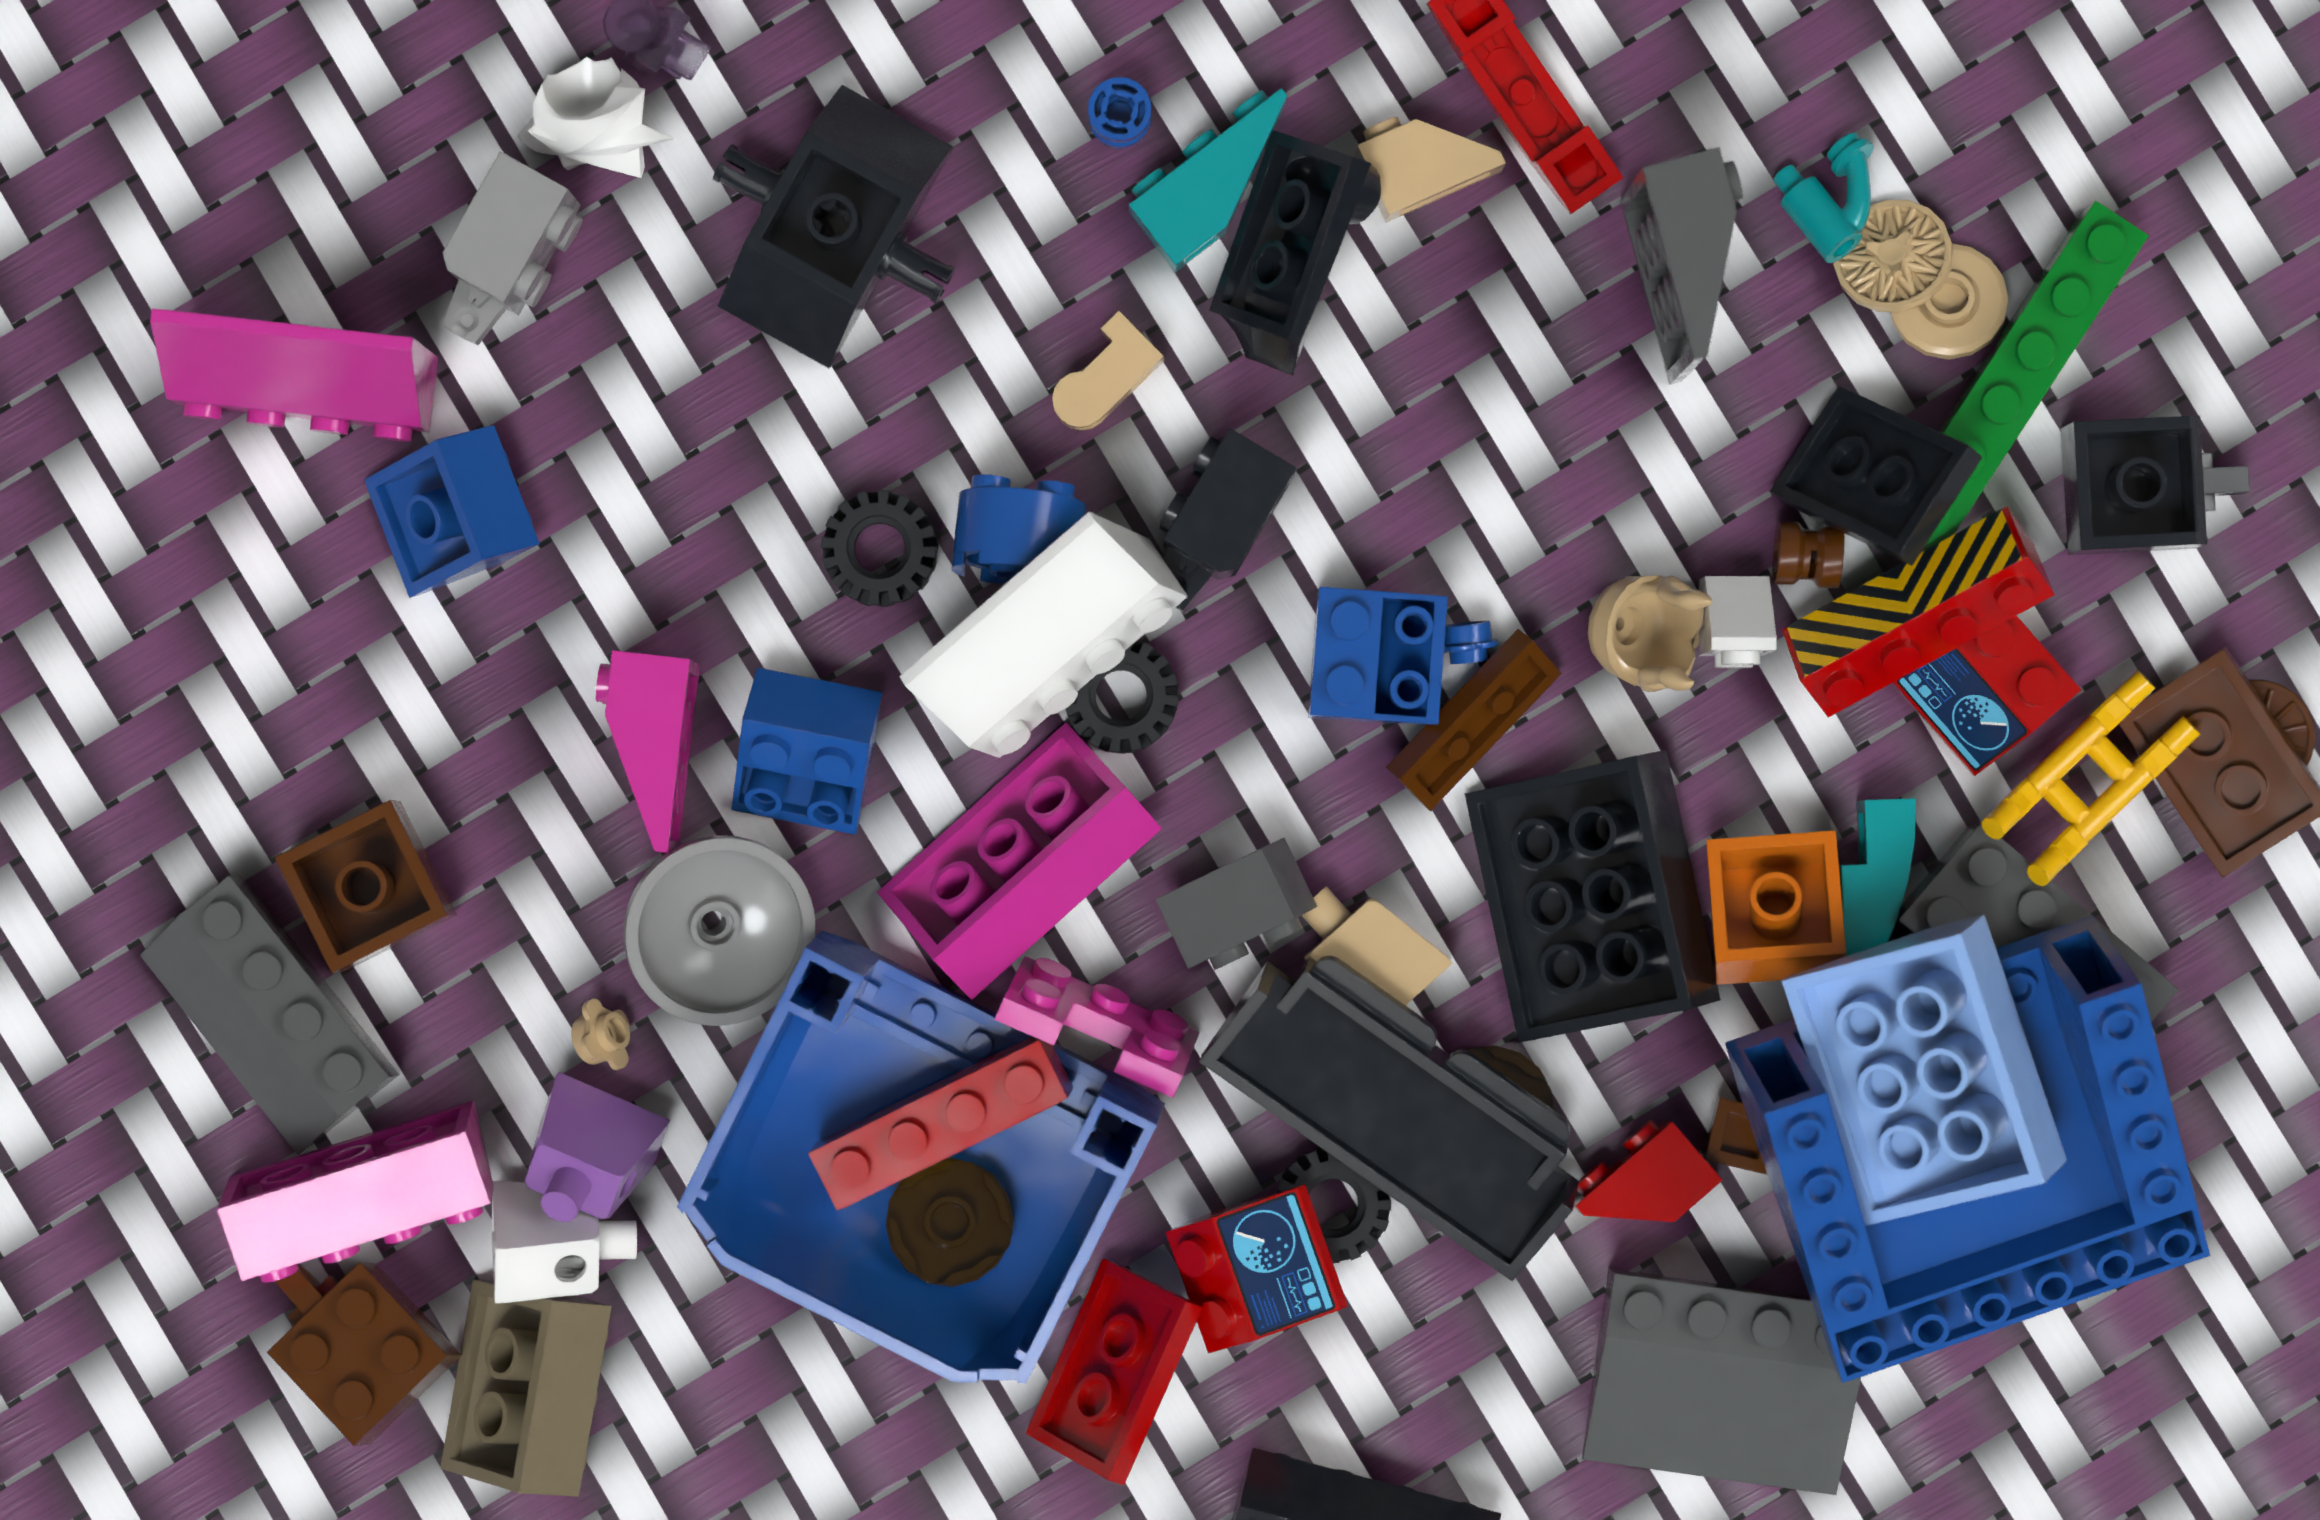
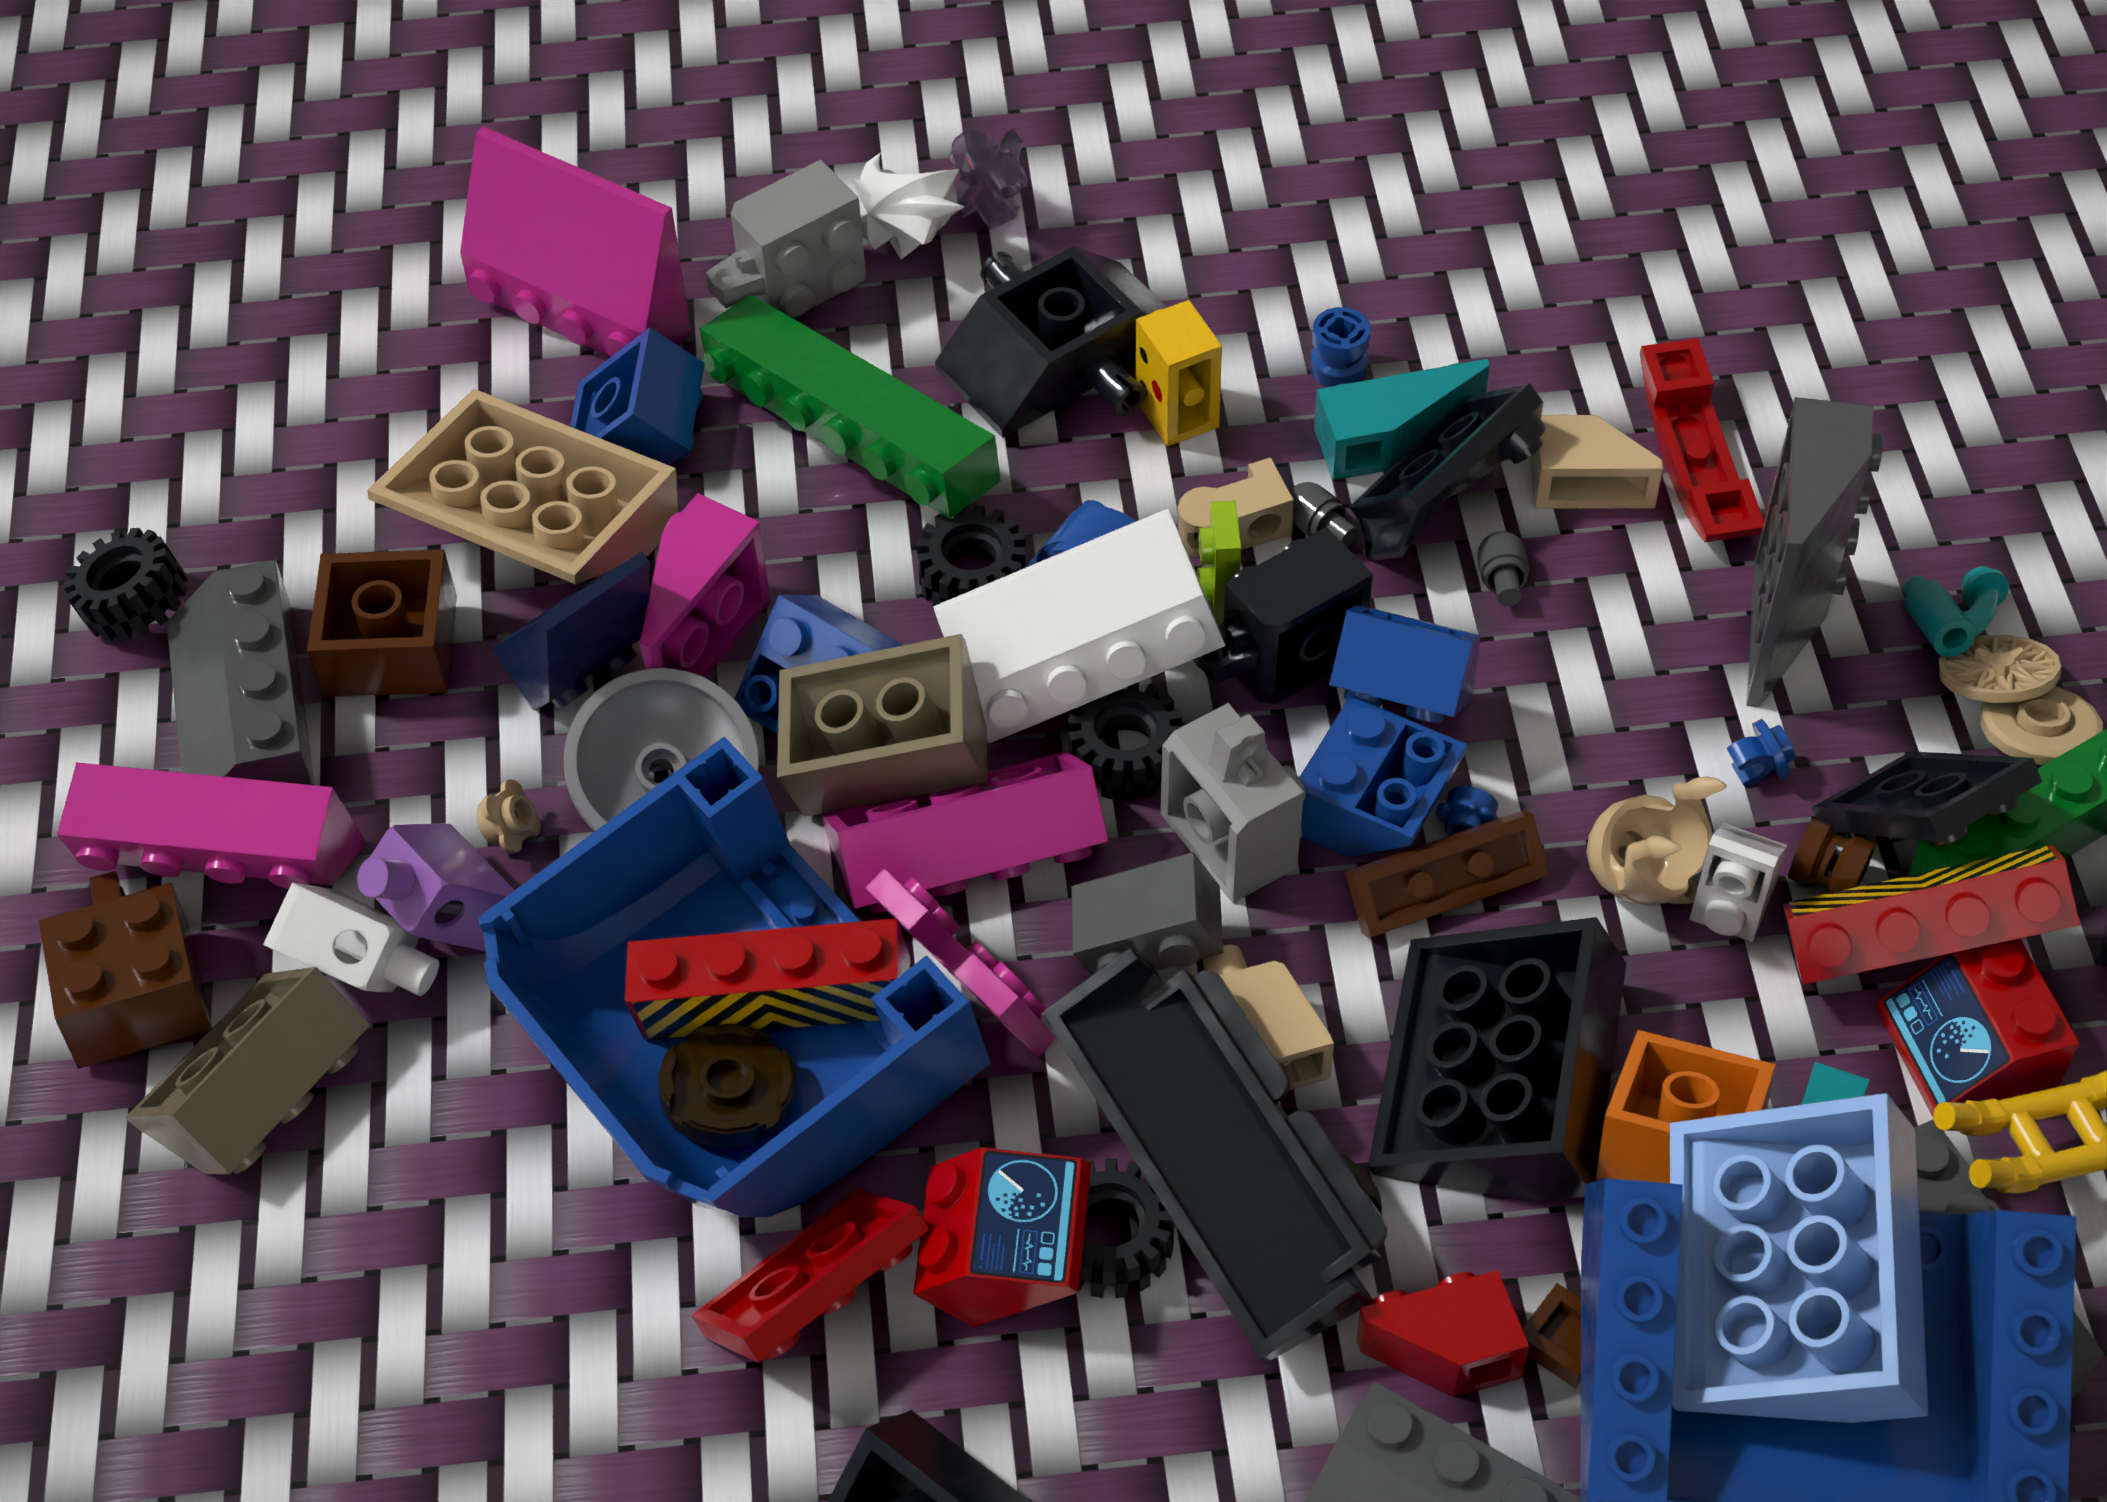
camera: 30 degrees right, 35 degrees down
none -> black tyre [63,528,188,642]
none -> tan slope [367,389,678,584]
none -> dark blue slope [491,551,650,710]
none -> green brick [699,294,1001,519]
none -> dark tan slope [777,634,988,817]
none -> yellow brick [1136,300,1222,447]
none -> light grey hinge [1160,703,1305,903]
none -> lime plate [1197,500,1241,626]
none -> dark grey cylinder [1289,482,1358,547]
none -> blue slope [1329,605,1481,723]
none -> dark grey cylinder [1477,531,1529,606]
none -> blue plate [1727,719,1797,787]

